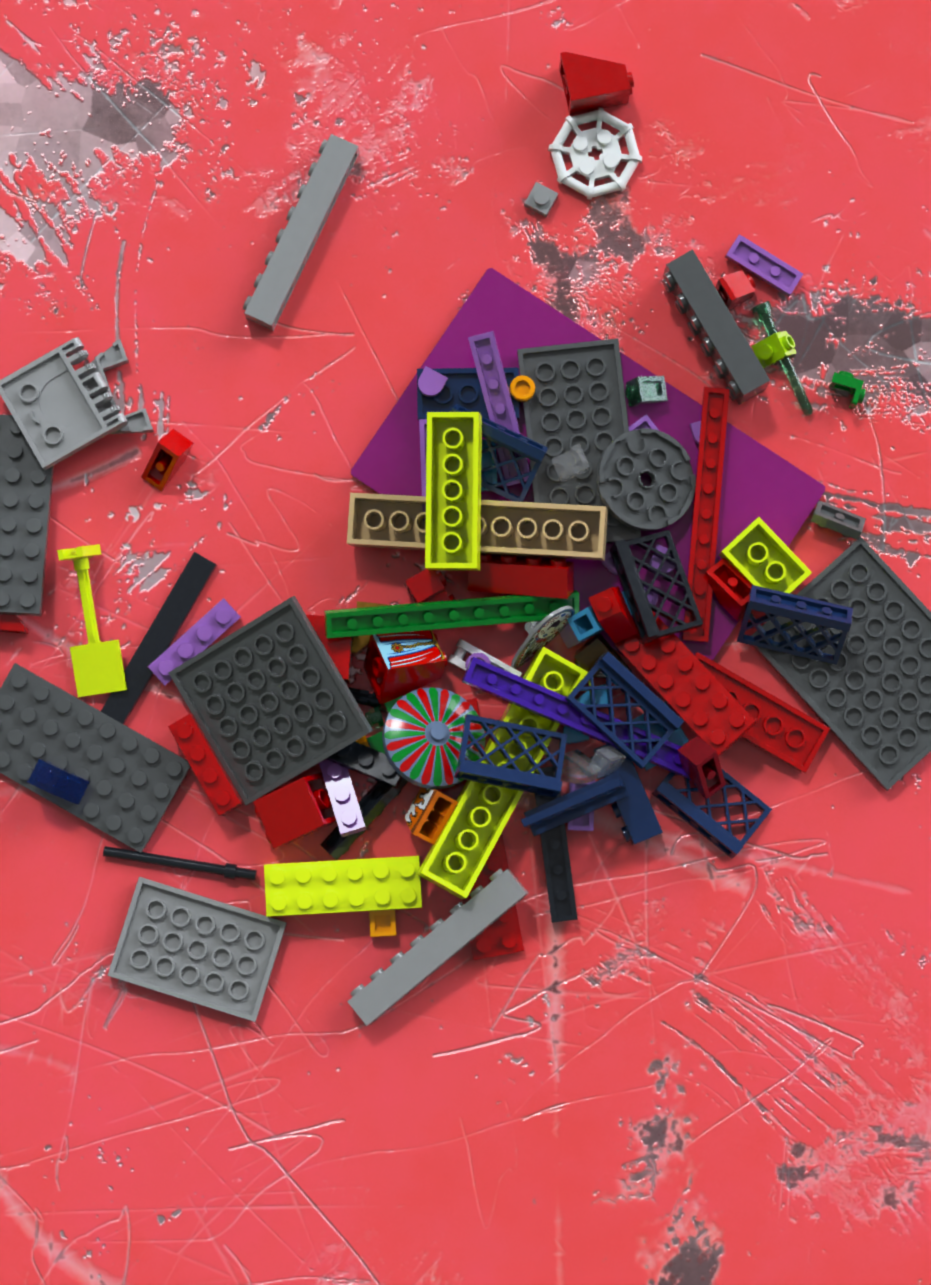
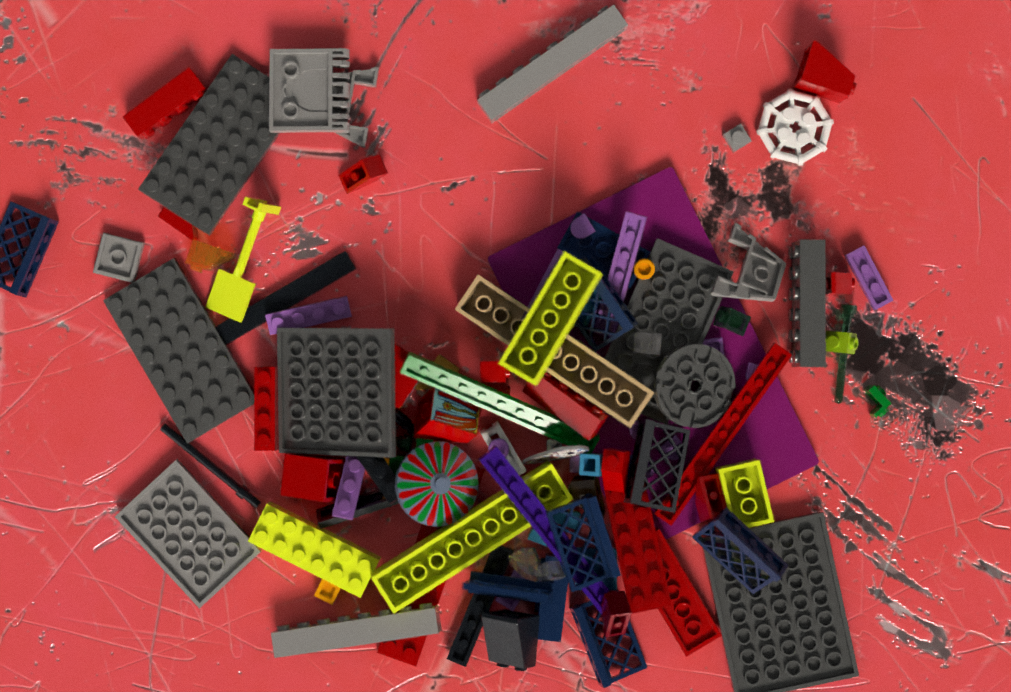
camera: 30 degrees right, 5 degrees up
clear blue slope [28,759,90,805] -> none
orange torso [404,787,458,845] -> none
dark blue fence [454,714,567,798] -> none
dark grey plate [811,500,866,540] -> none
none -> clear yellow slope [185,239,236,273]
none -> black slope [482,609,540,671]
none -> light grey wing [710,223,787,302]

